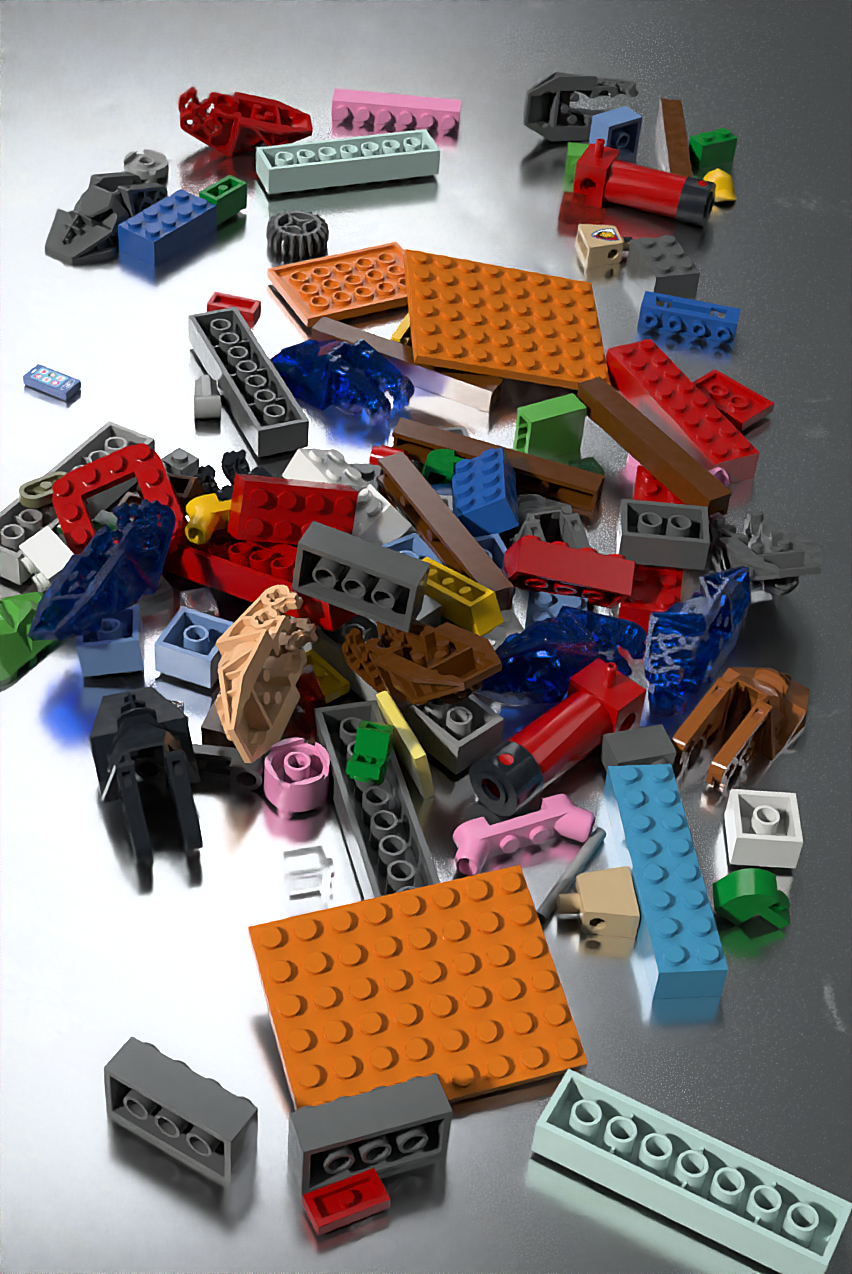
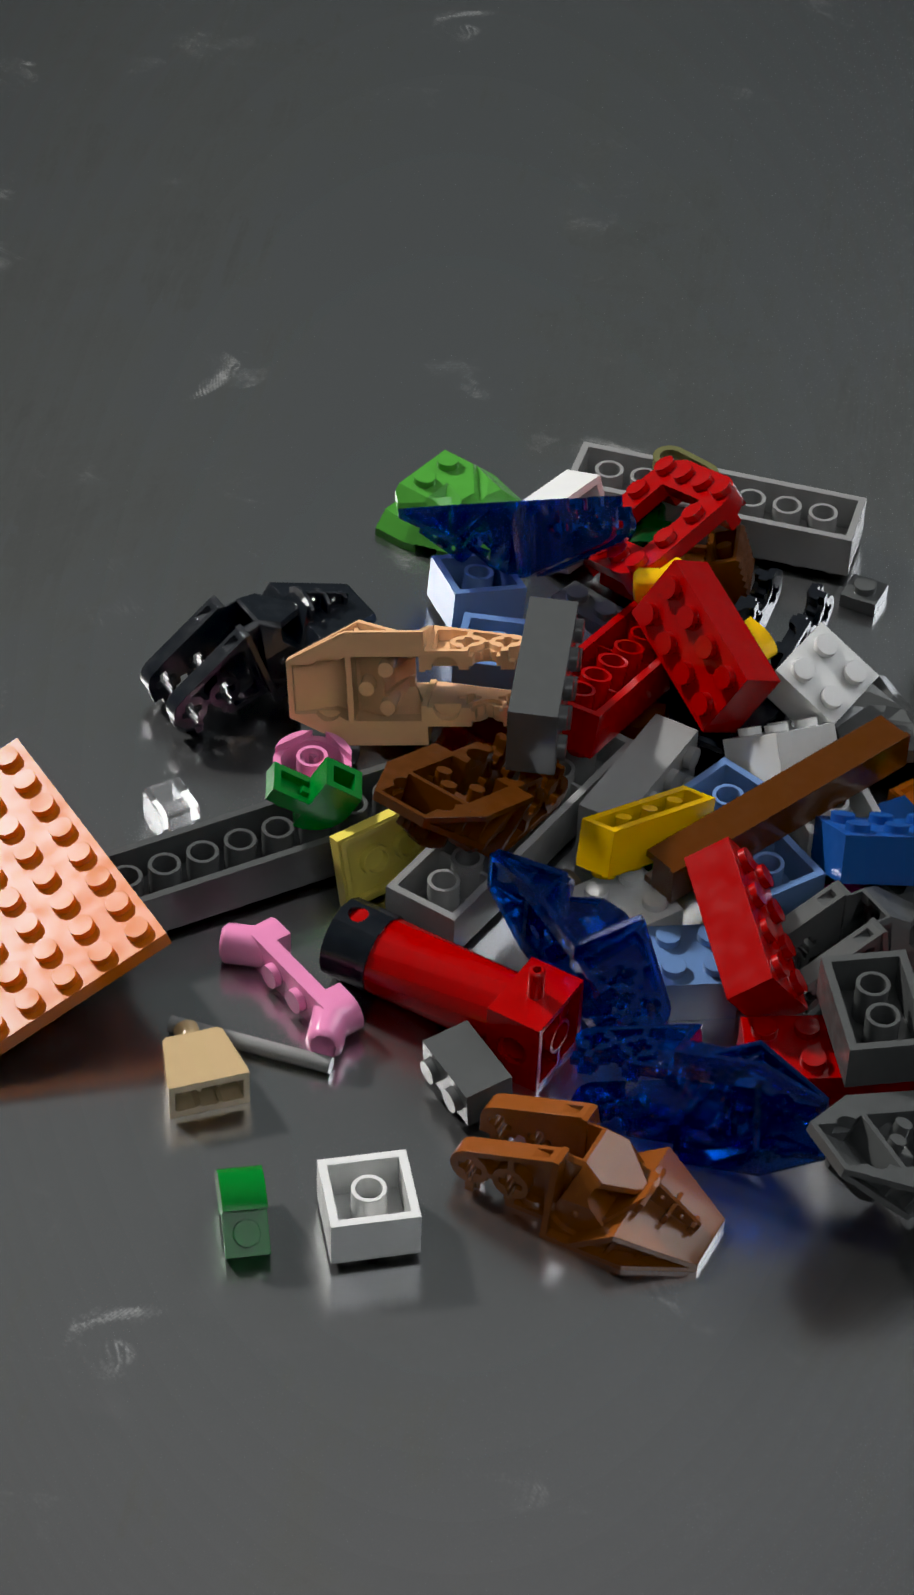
camera: 80 degrees right, 0 degrees up
dark azure brick [603,764,728,999] -> none

